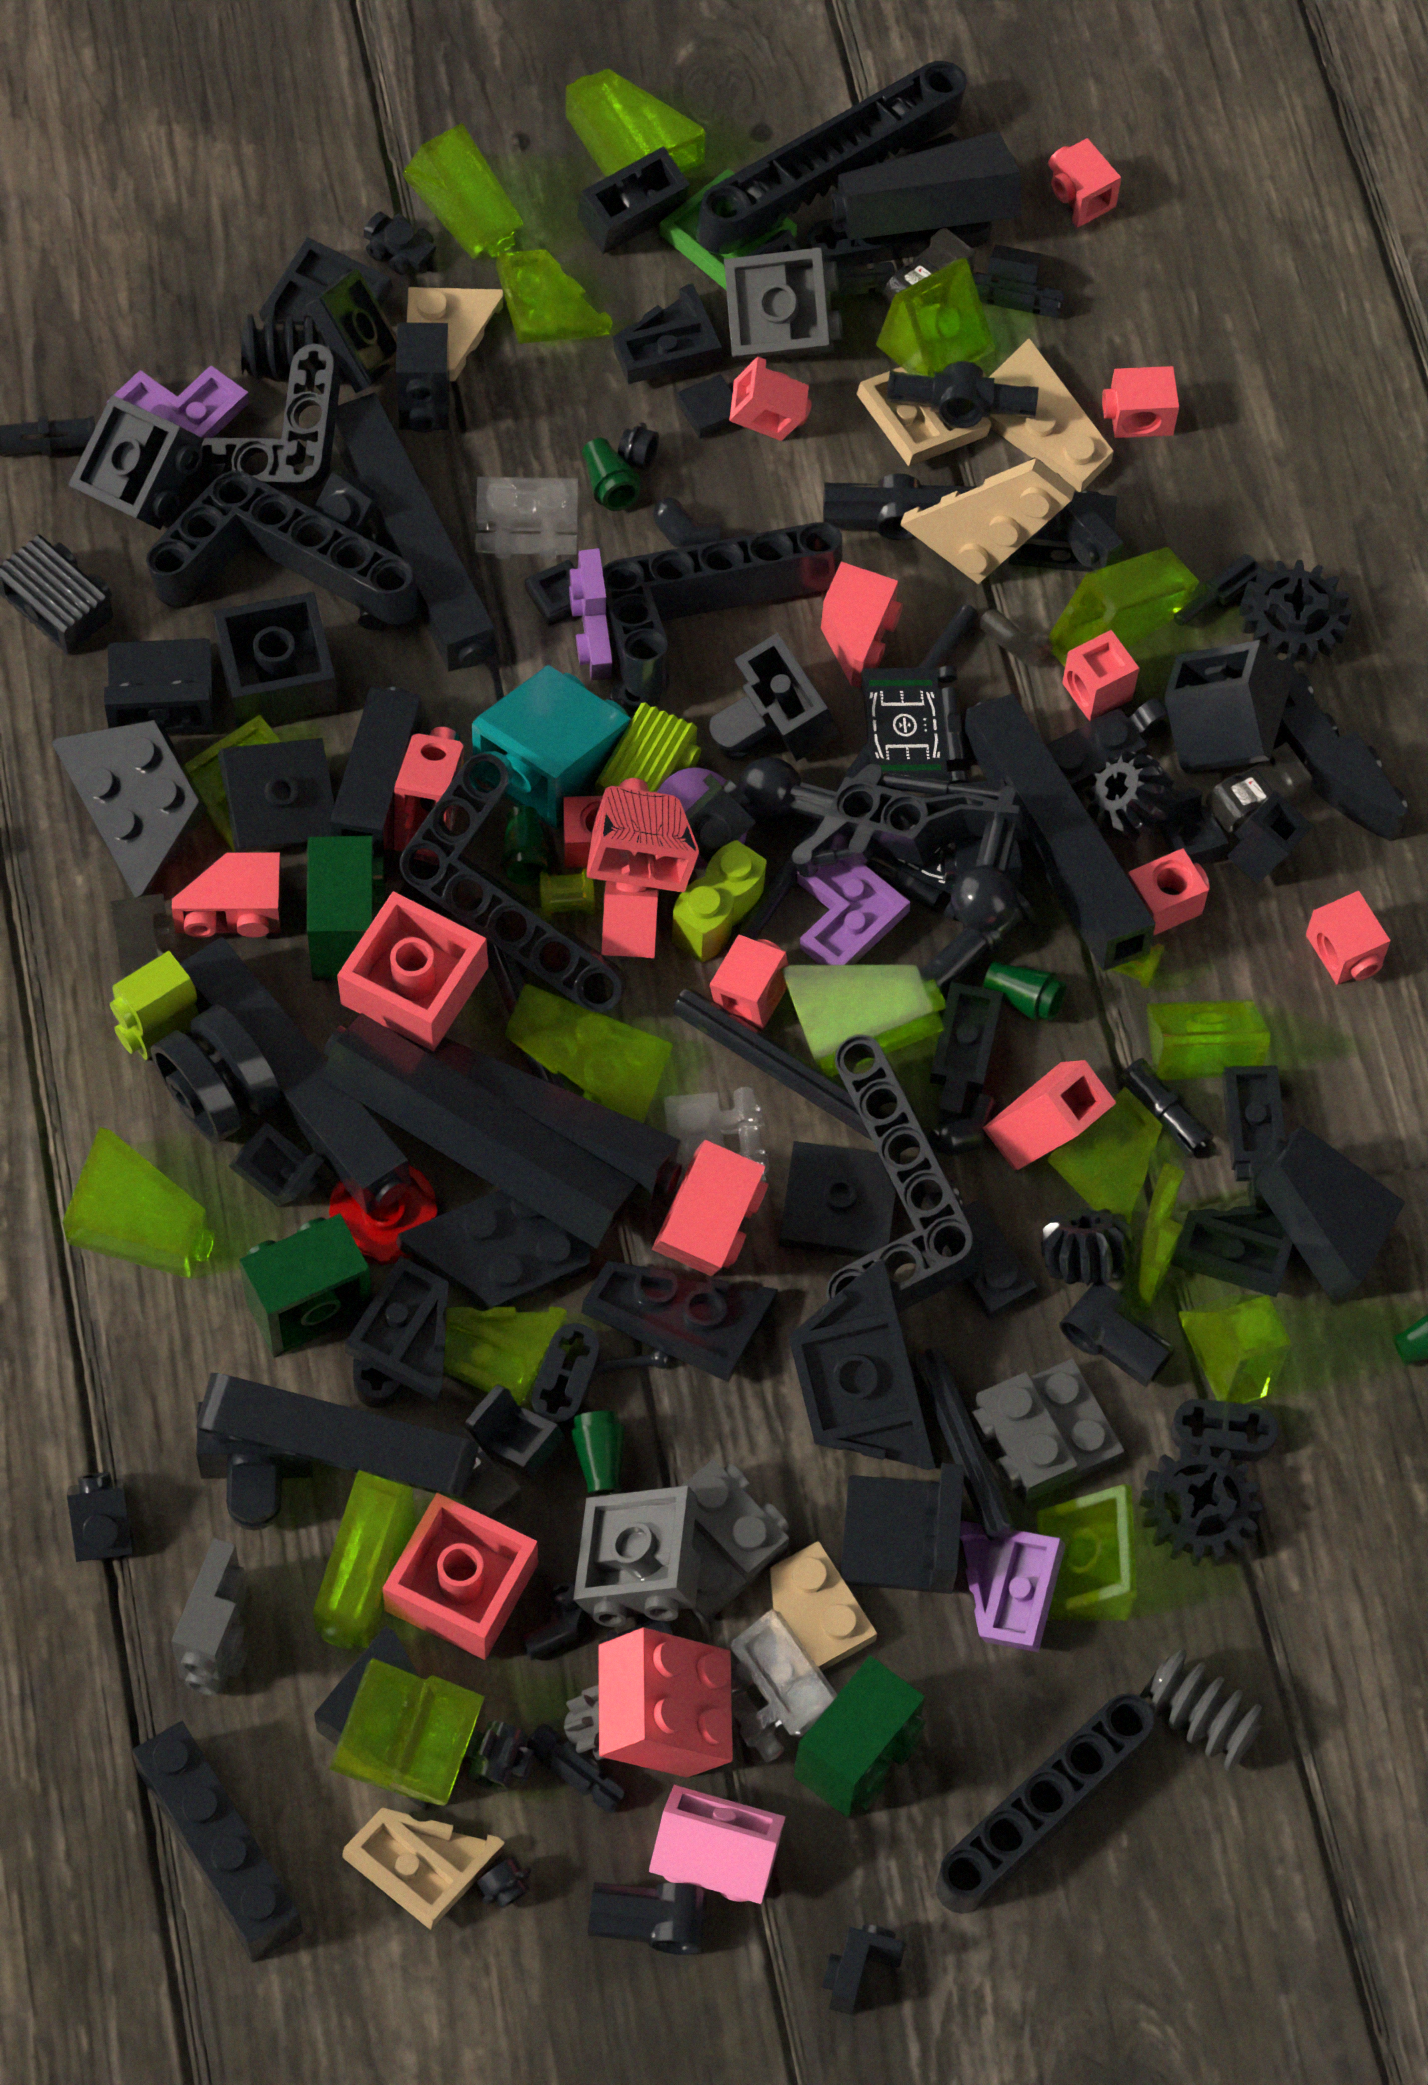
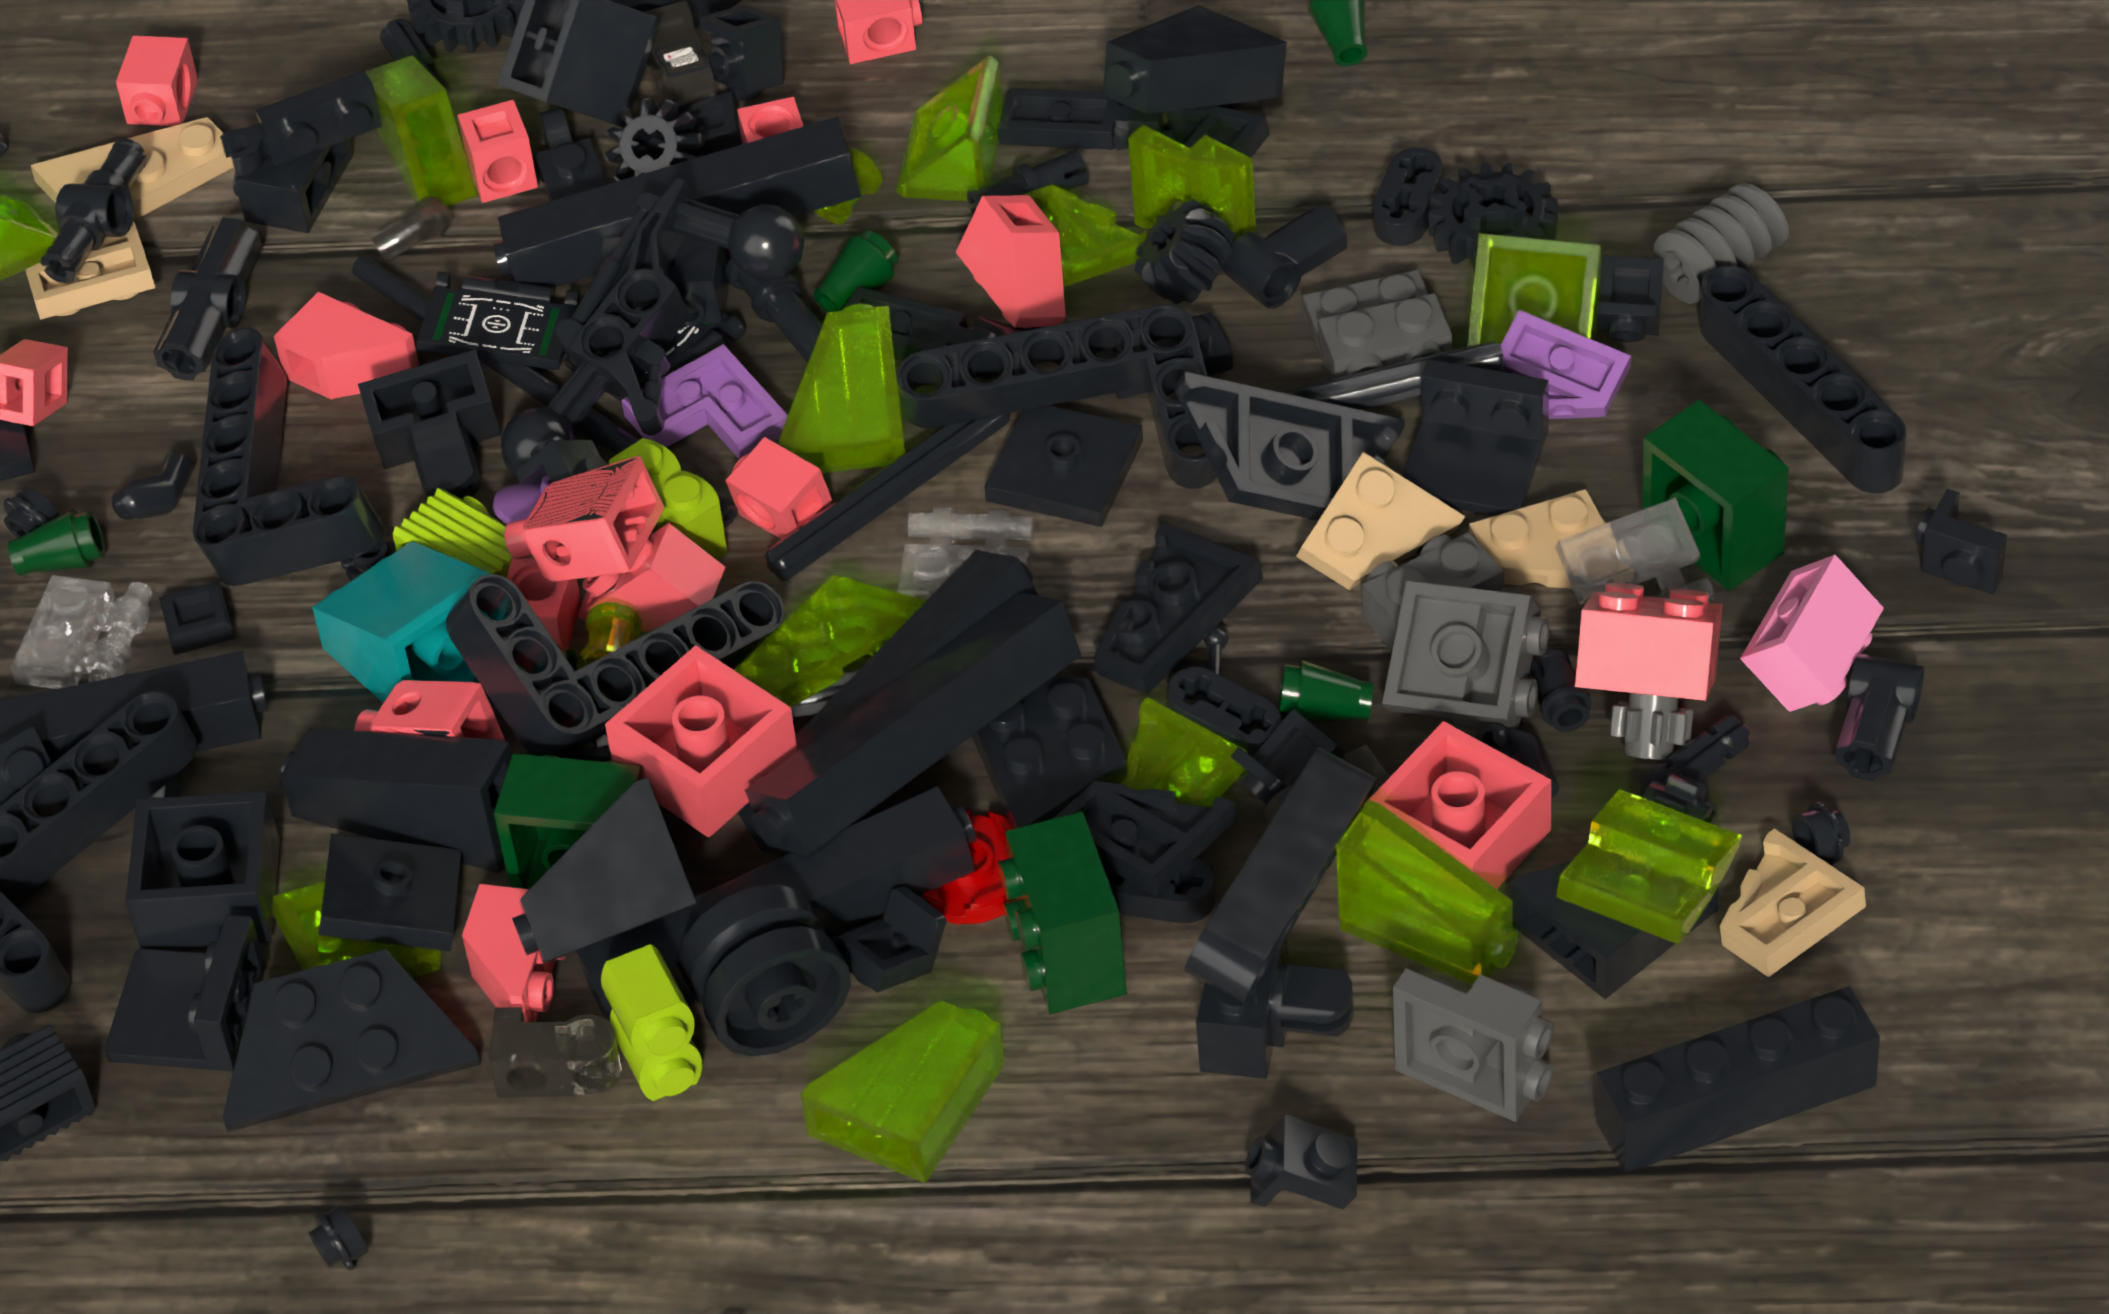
camera: 70 degrees left, 15 degrees down
medium lavender plate [569,548,612,681] -> none
coral brick [651,1140,769,1276] -> none
tan wing [900,458,1076,584] -> none
clear neon green slope [1178,1294,1291,1404] -> none
none -> black slope [512,777,696,964]
none -> tan wing [1296,452,1465,590]
none -> black bracket [1596,256,1664,342]

